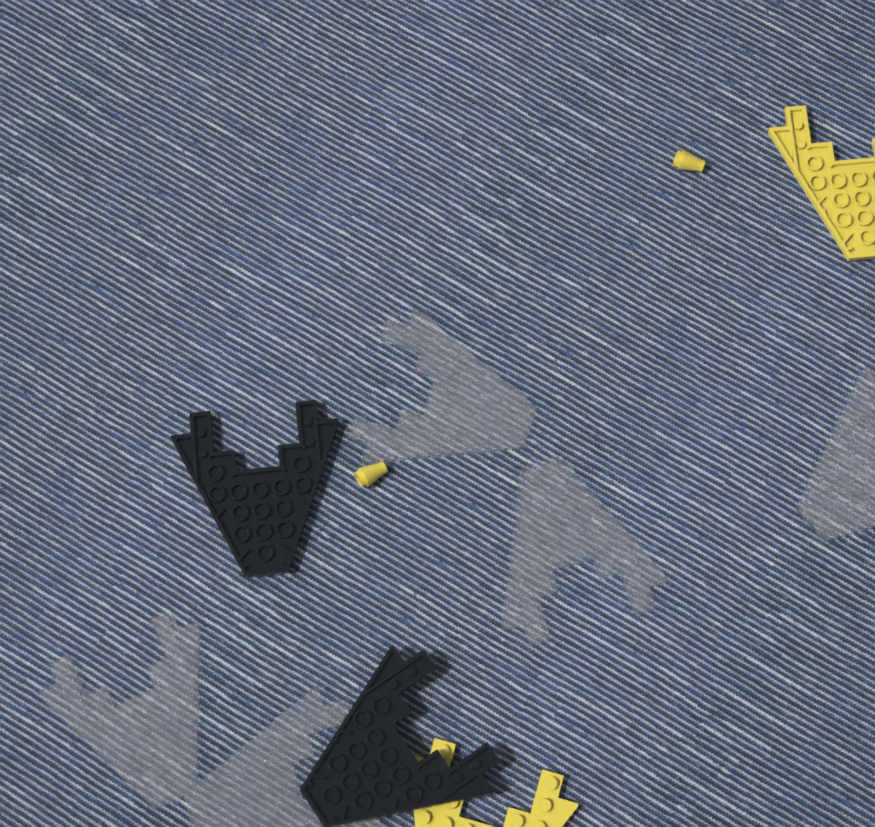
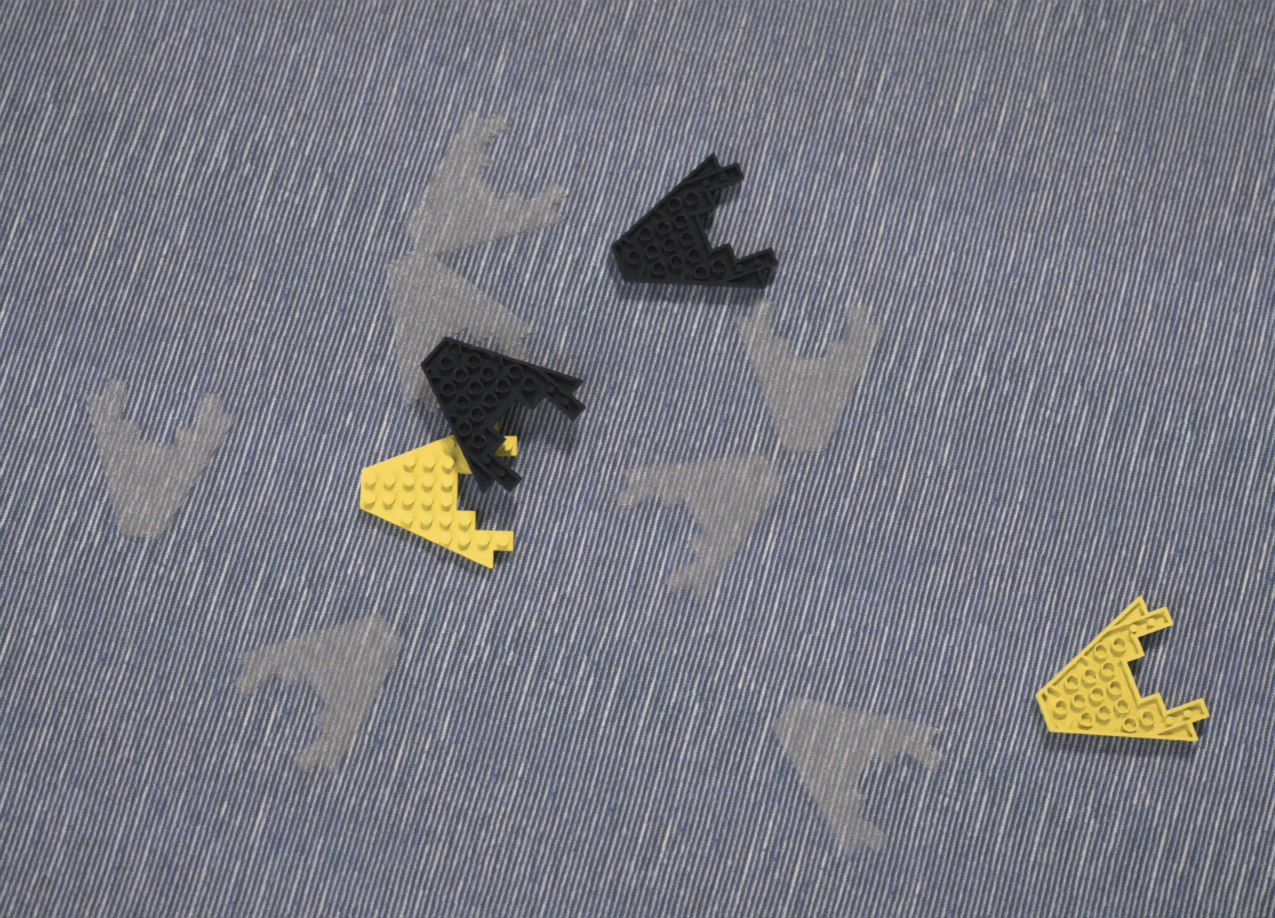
camera: 65 degrees right, 5 degrees up
light yellow cone [354,461,388,488] -> none
light yellow cone [673,150,705,172] -> none

